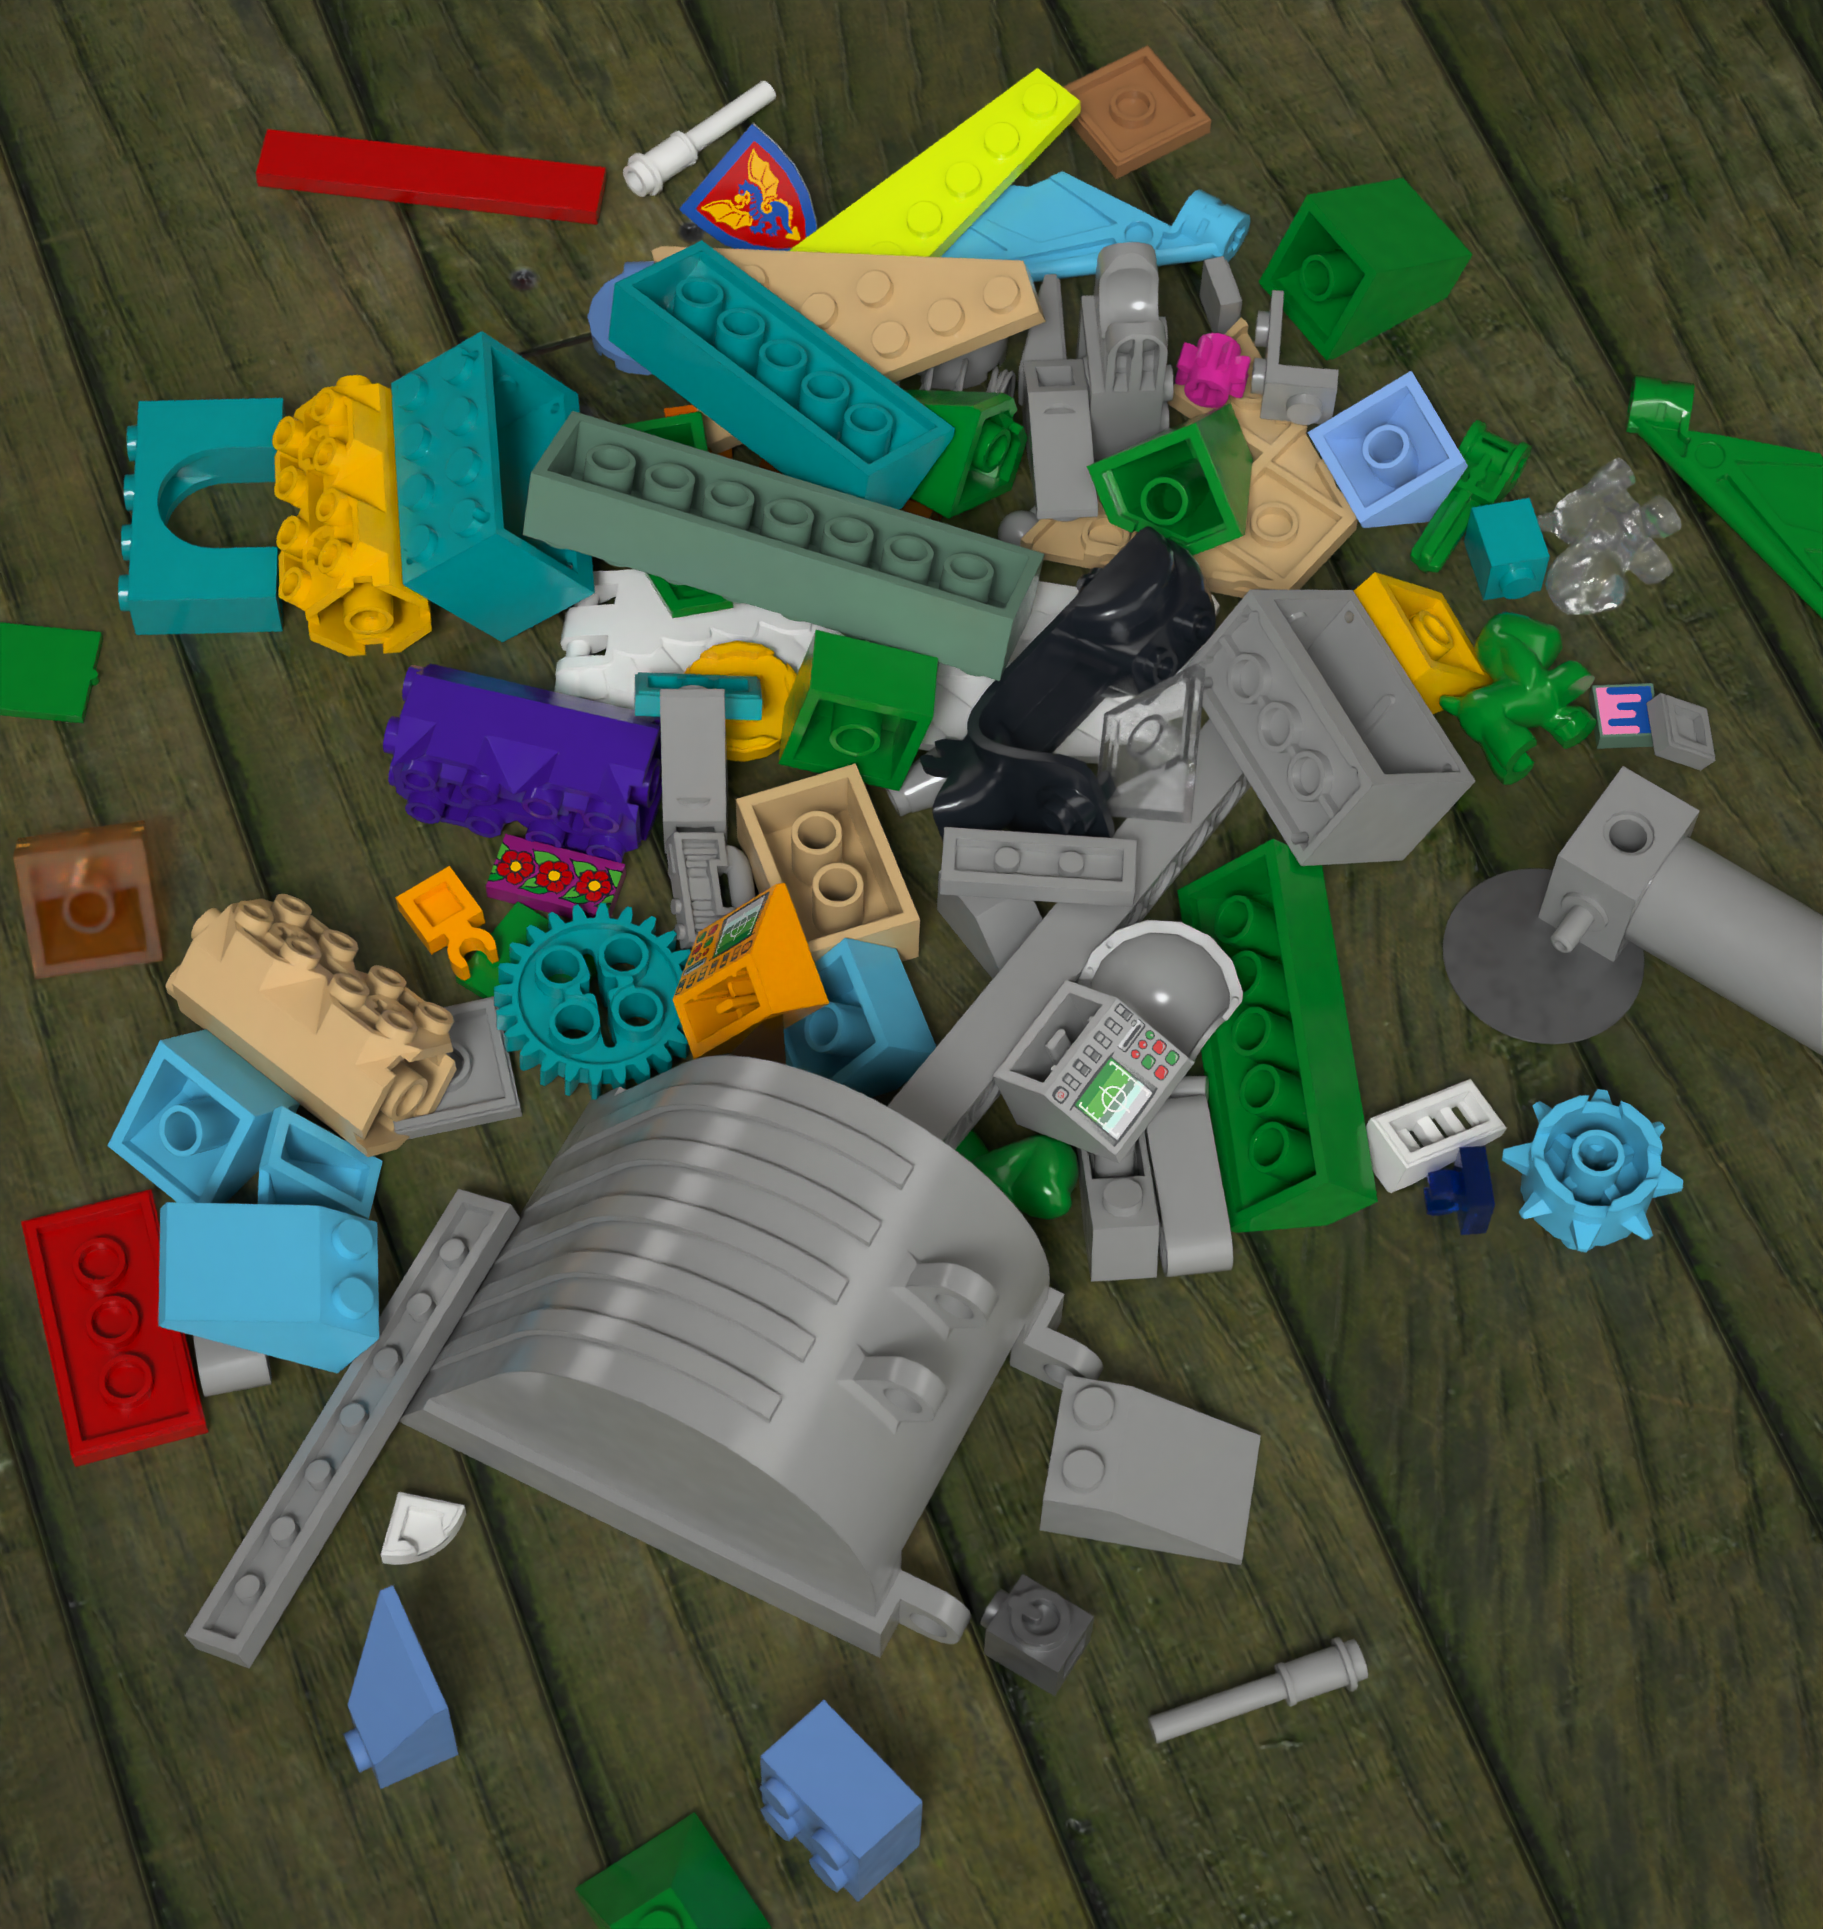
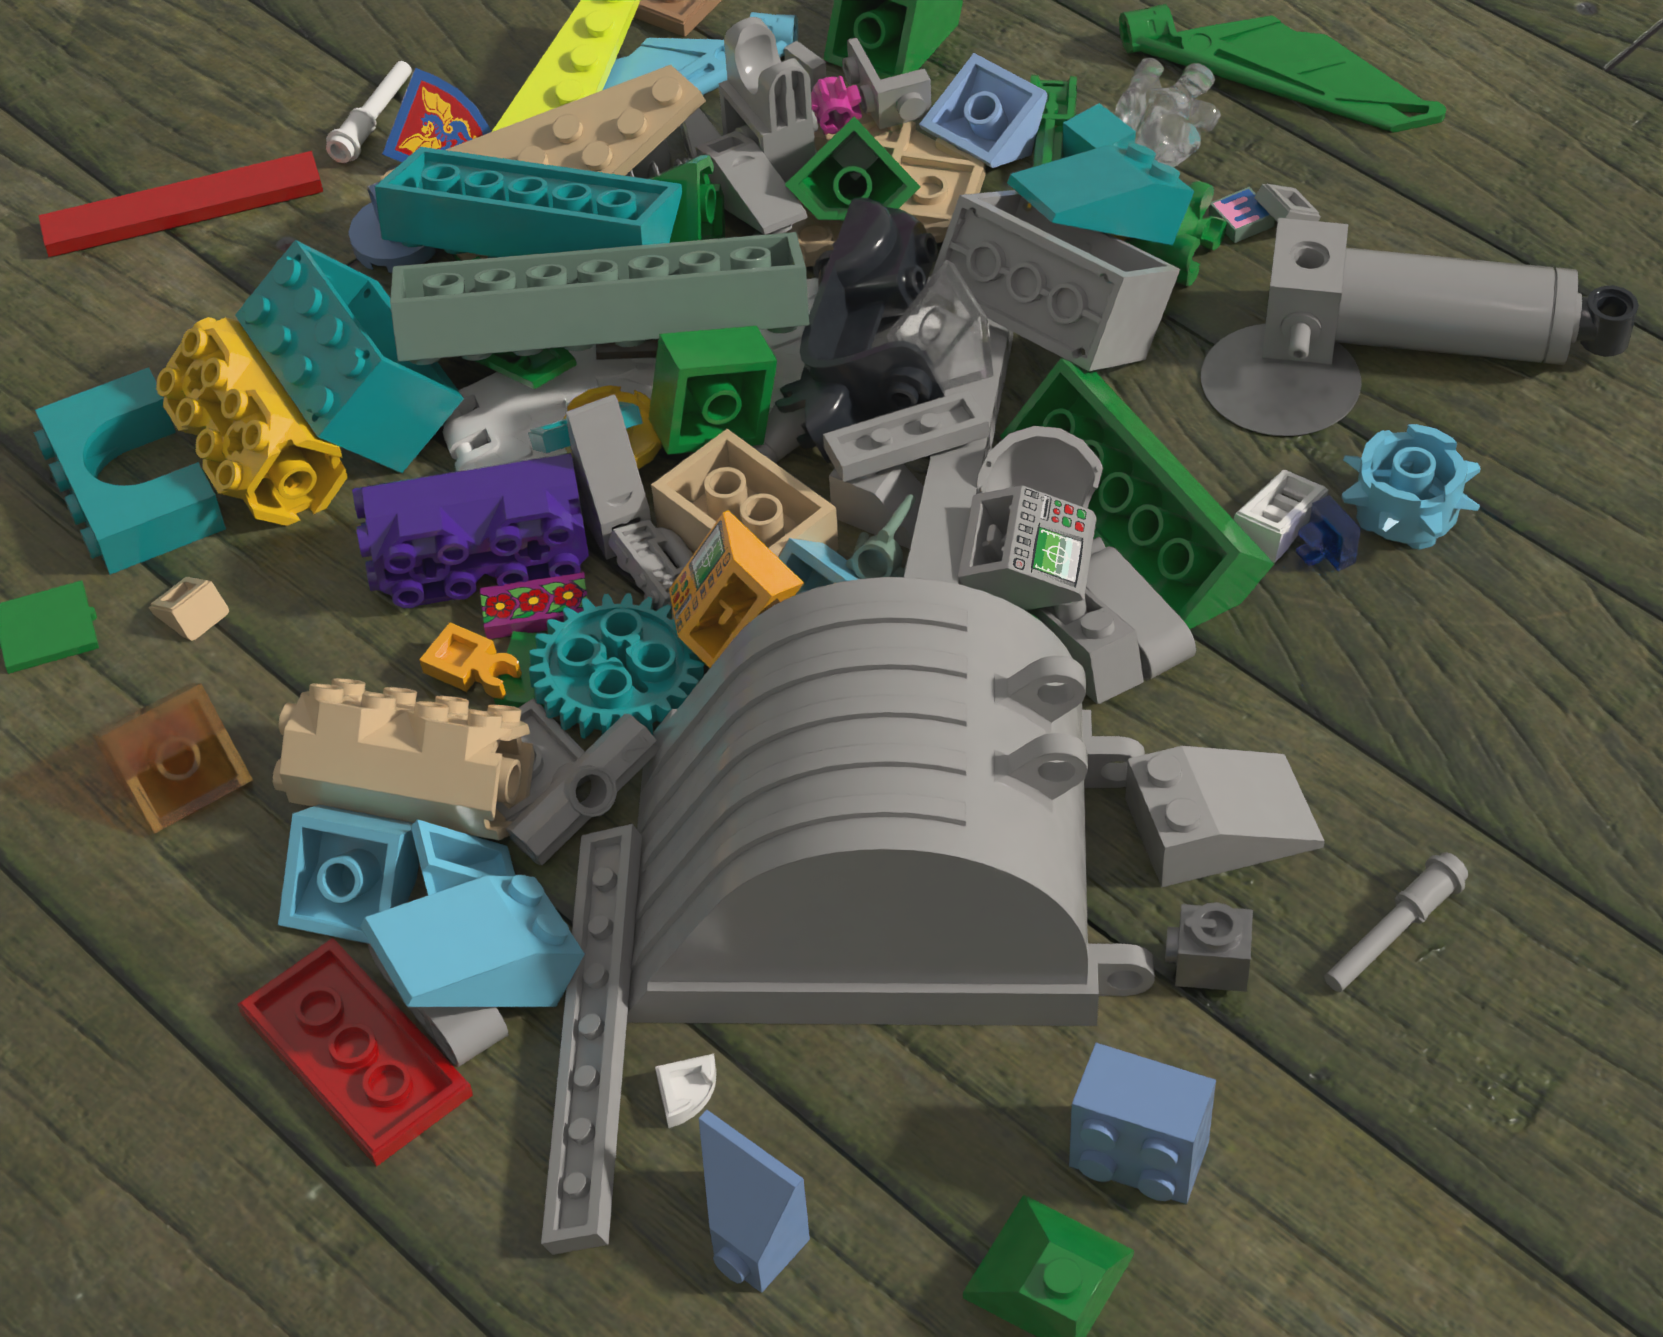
camera: 20 degrees left, 10 degrees down
none -> tan slope [148,577,229,641]
none -> light grey piece [506,714,659,865]
none -> sand green plant [846,494,916,579]
none -> teal slope [1007,143,1194,245]

